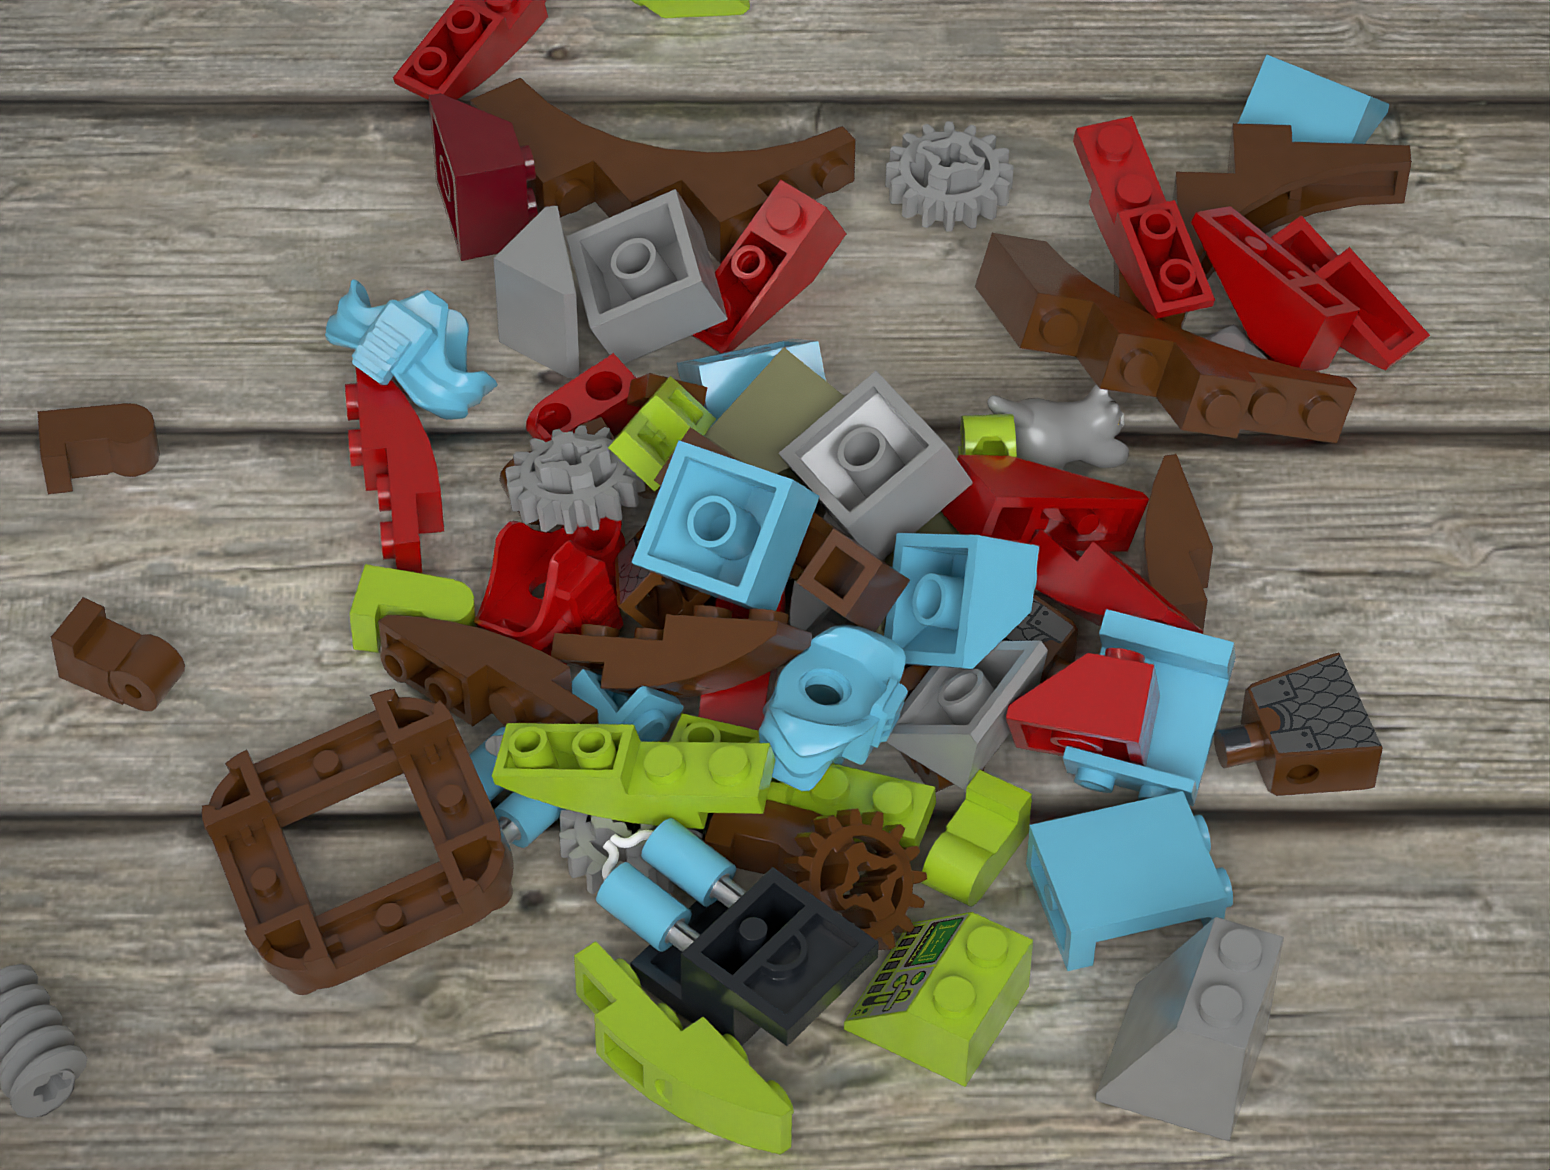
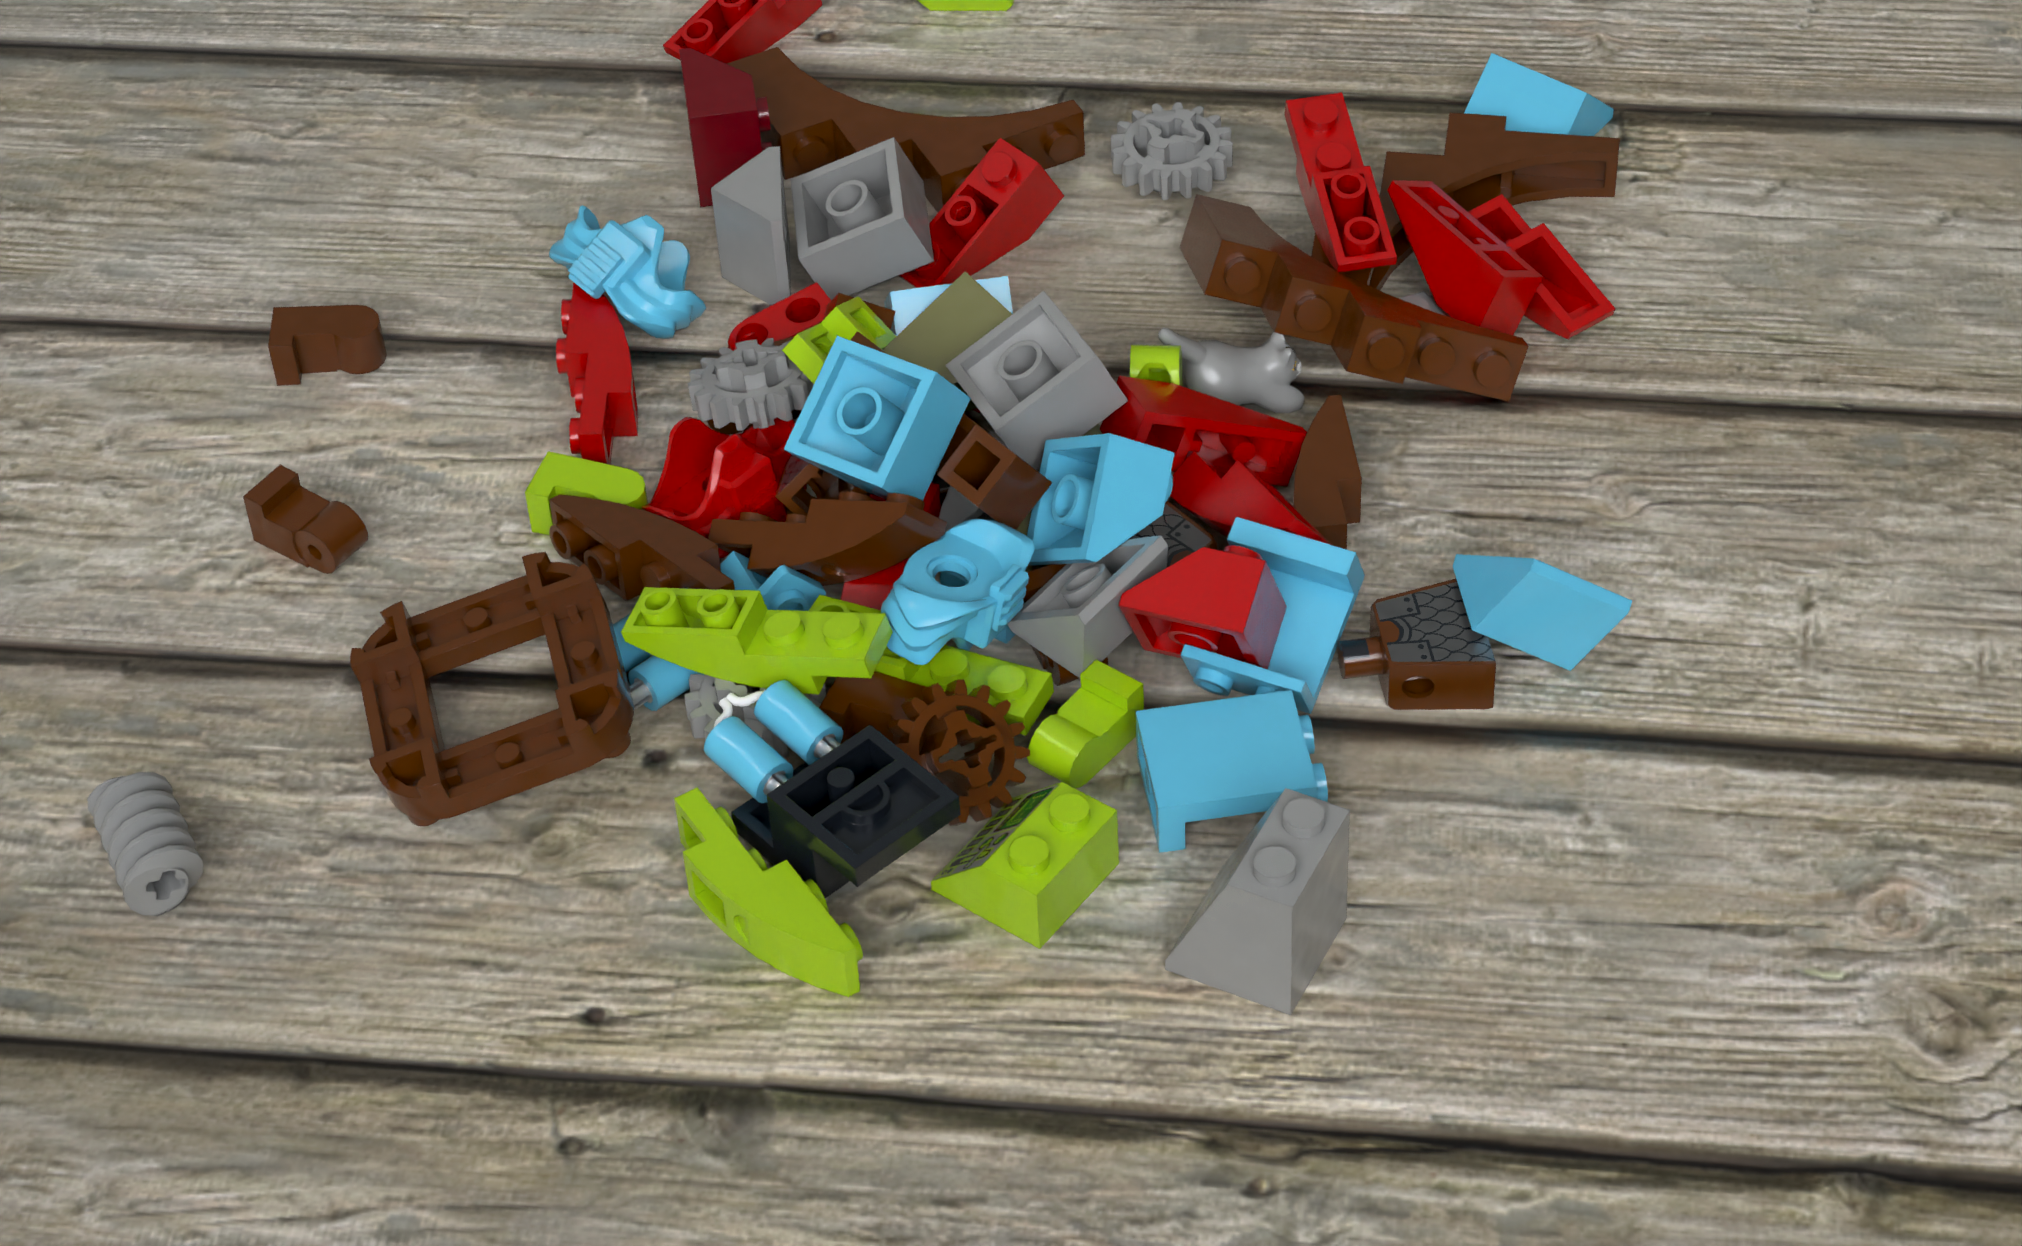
camera: 10 degrees right, 5 degrees down
none -> medium azure slope [1452,554,1632,671]

